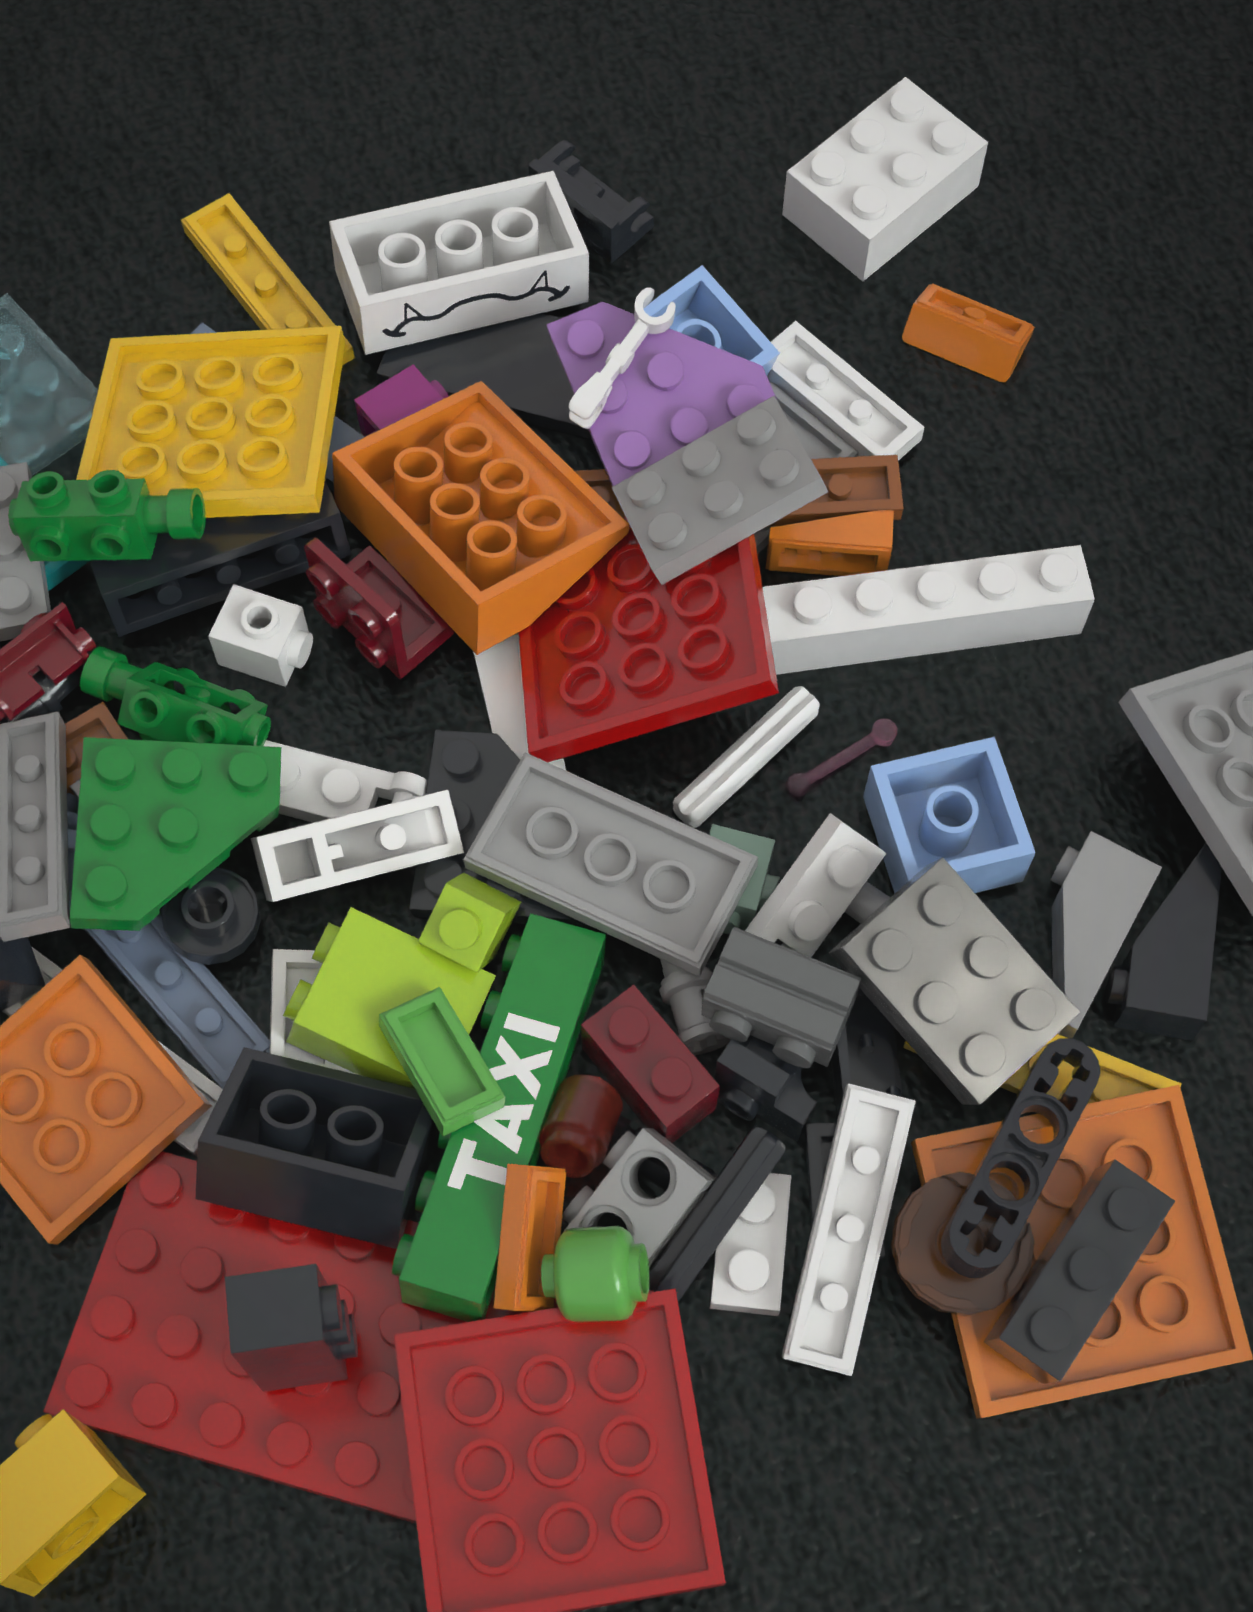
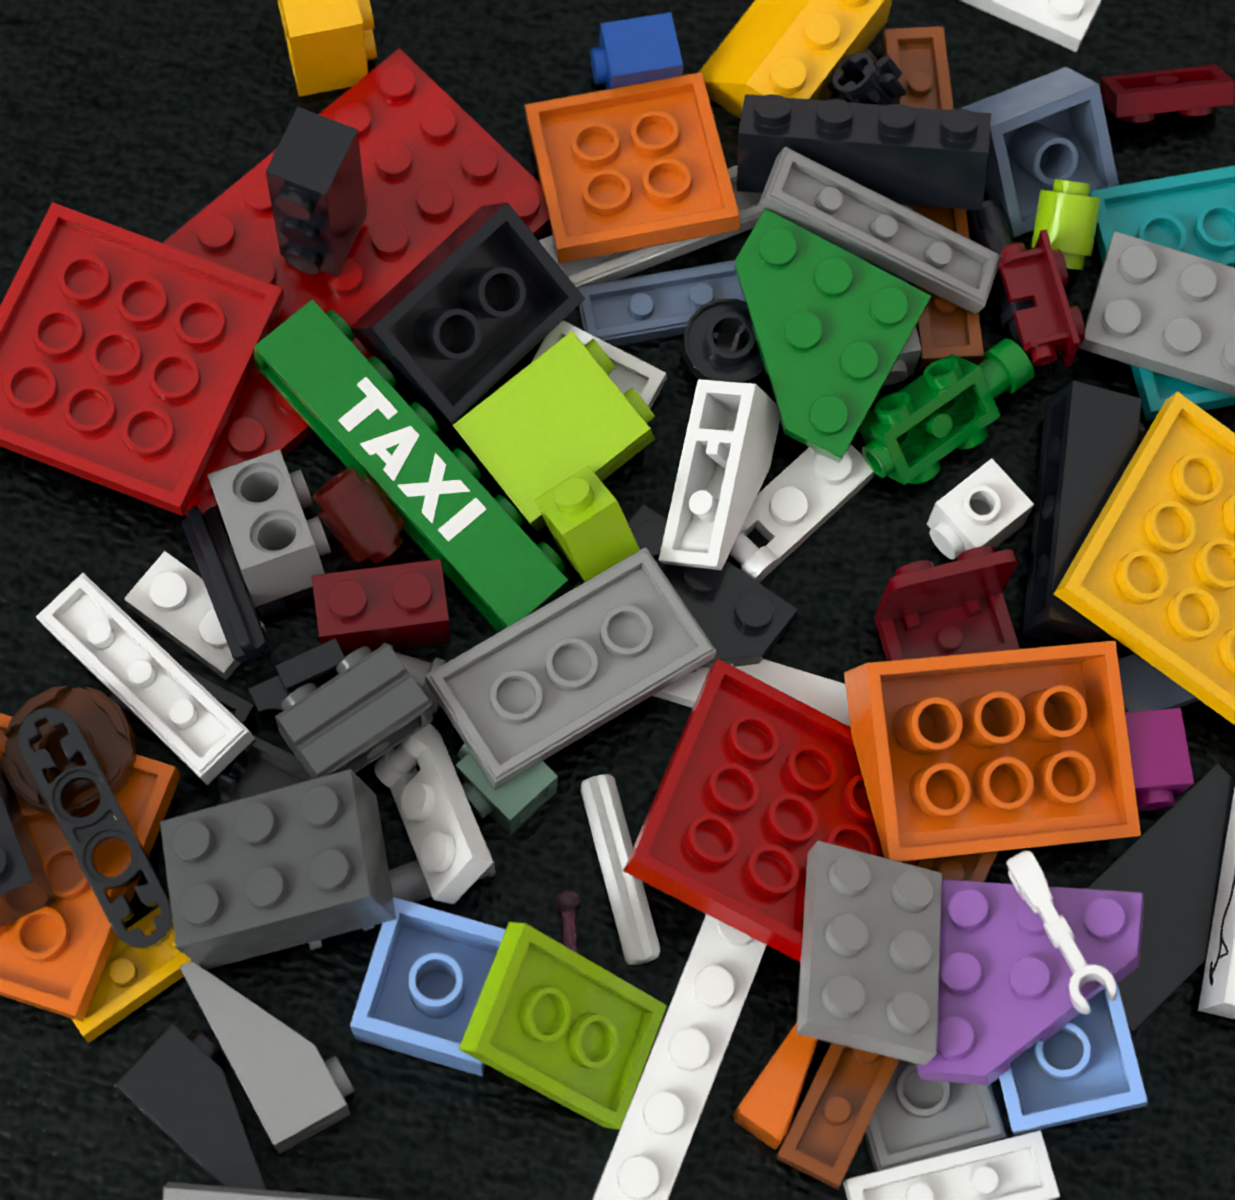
camera: 115 degrees right, 5 degrees up
green brick [8,470,206,561] -> none
bright green tile [379,987,505,1137] -> none
orange tile [493,1164,566,1311] -> none
bright green head [541,1226,649,1322] -> none
none -> lime plate [459,922,667,1130]

